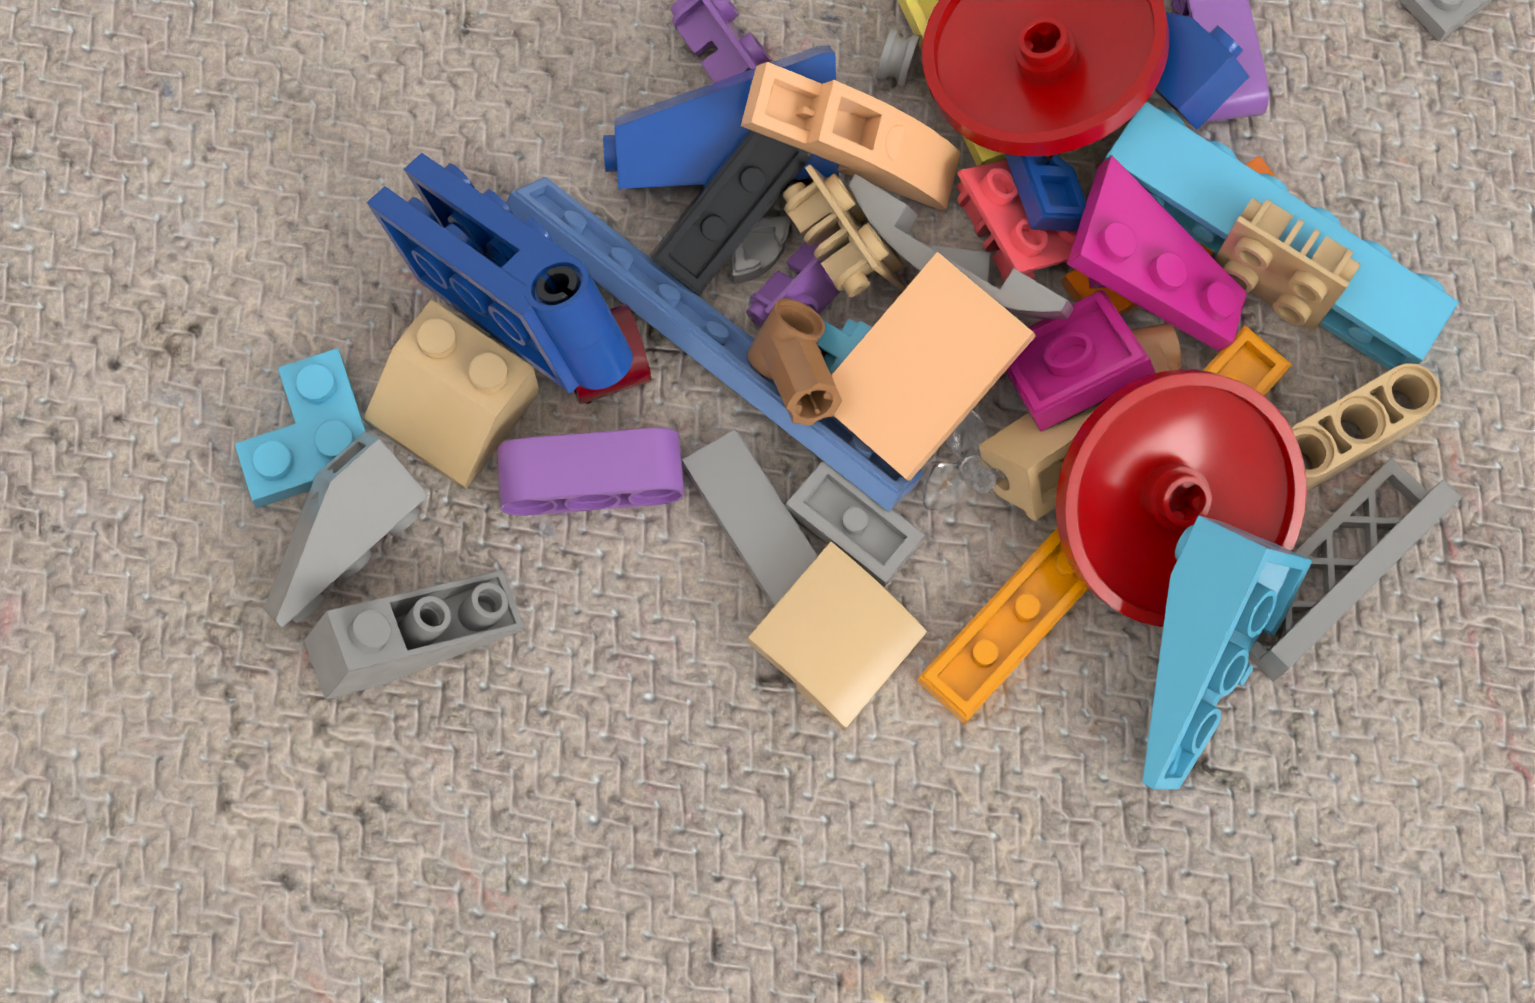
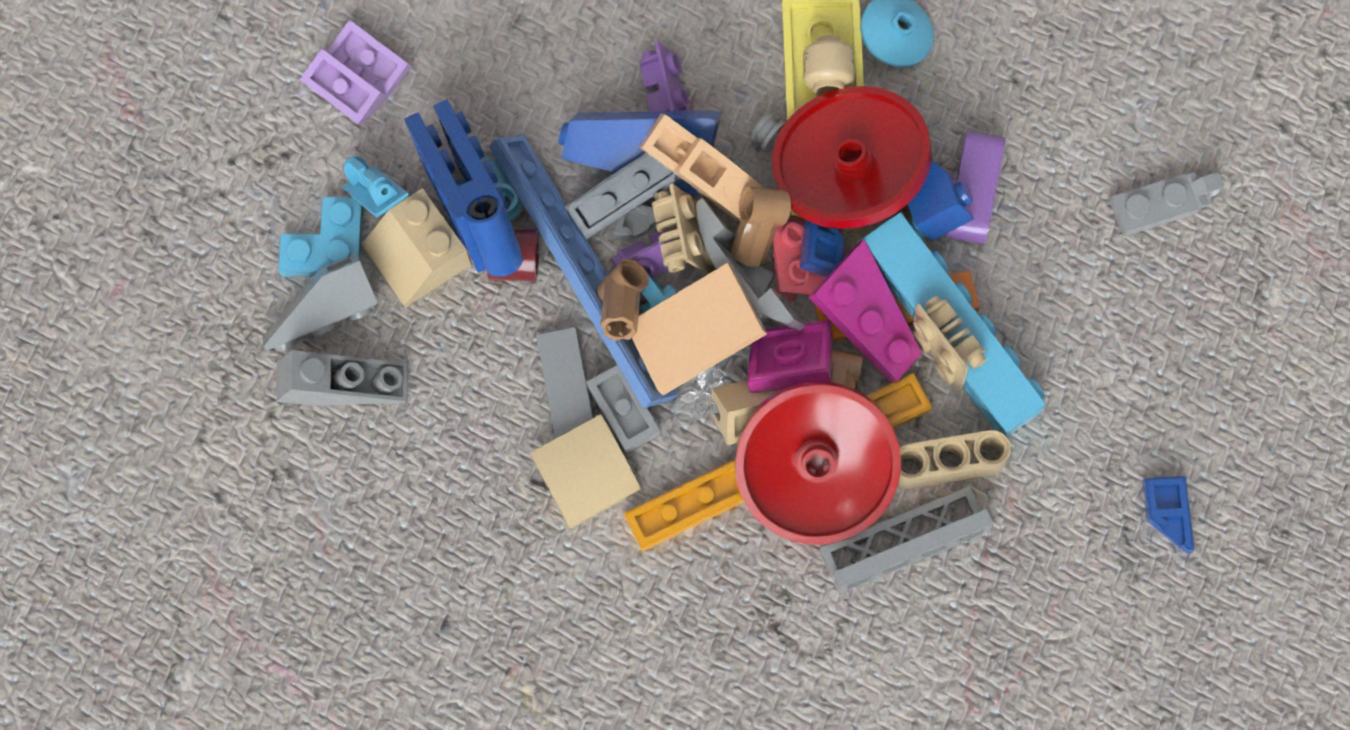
camera: 30 degrees right, 0 degrees up
medium lavender beam [496,428,685,516] -> none
medium azure wedge [1142,515,1313,789] -> none
none -> lavender slope [300,20,412,125]
none -> medium azure hinge [342,156,409,218]
none -> medium nougat piece [730,186,791,267]

